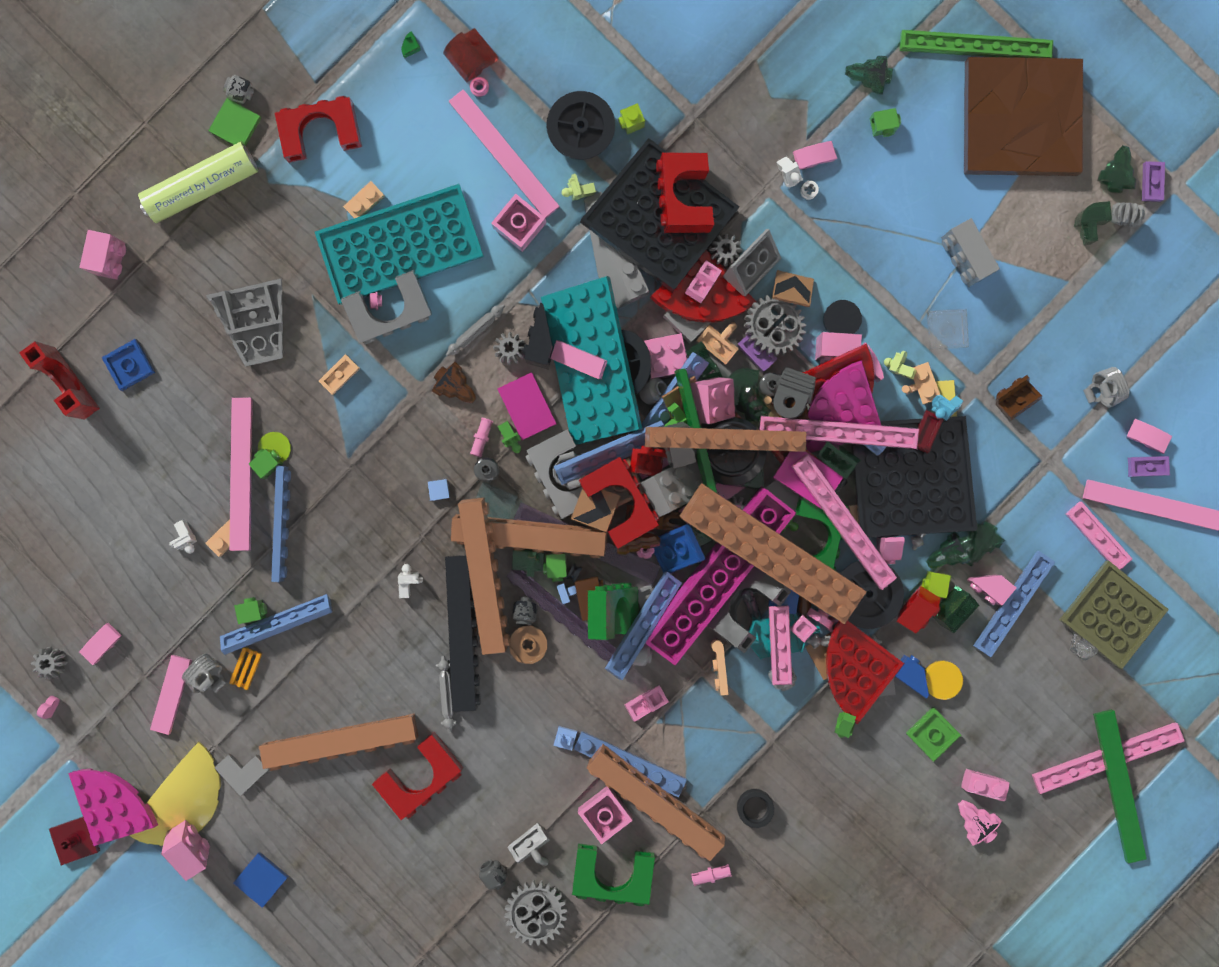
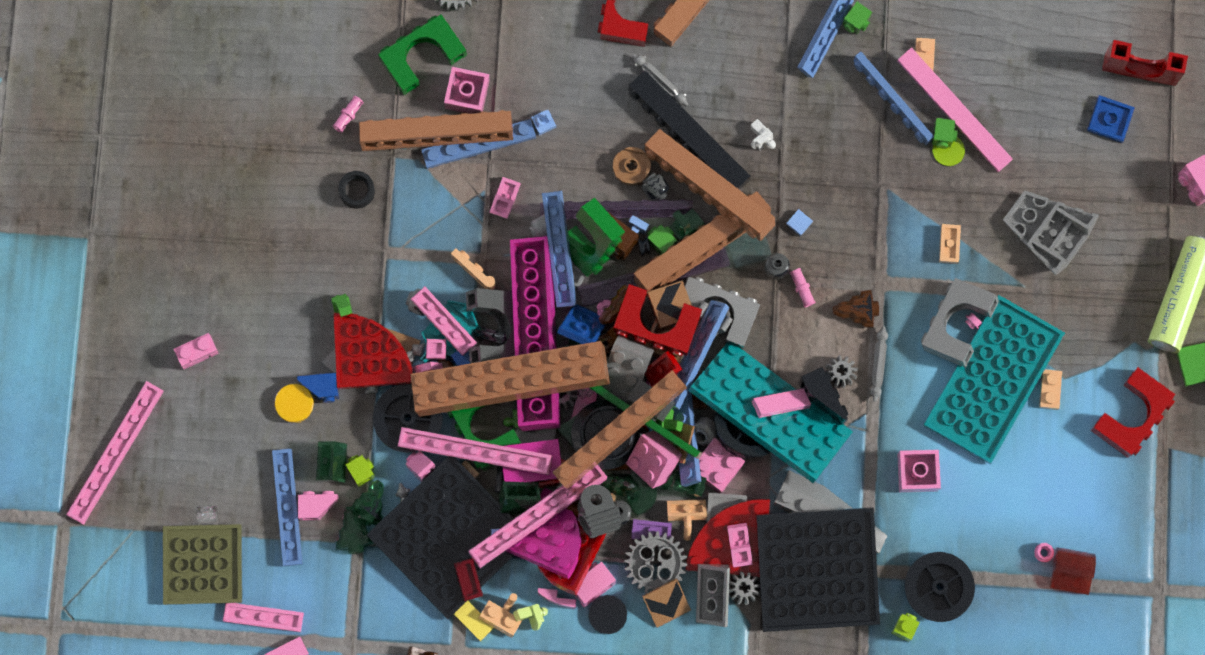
camera: 135 degrees right, 10 degrees down
white piece [169,520,197,554] -> none
green tile [401,31,421,58] -> none
bright pink tile [449,89,560,218] -> none
bright green piece [497,421,521,453] -> none
dark pink tile [498,372,556,441] -> none
light grey plate [508,823,550,866] -> none
yellowish green piece [562,174,596,201] -> none
red arch [656,153,714,233] -> none
red brick [897,586,941,633] -> none
bright green tile [906,707,961,762] -> none
medium azure piece [931,394,964,421] -> none
bright pink rock [958,800,1002,846] -> none
green tile [1093,709,1147,864] -> none

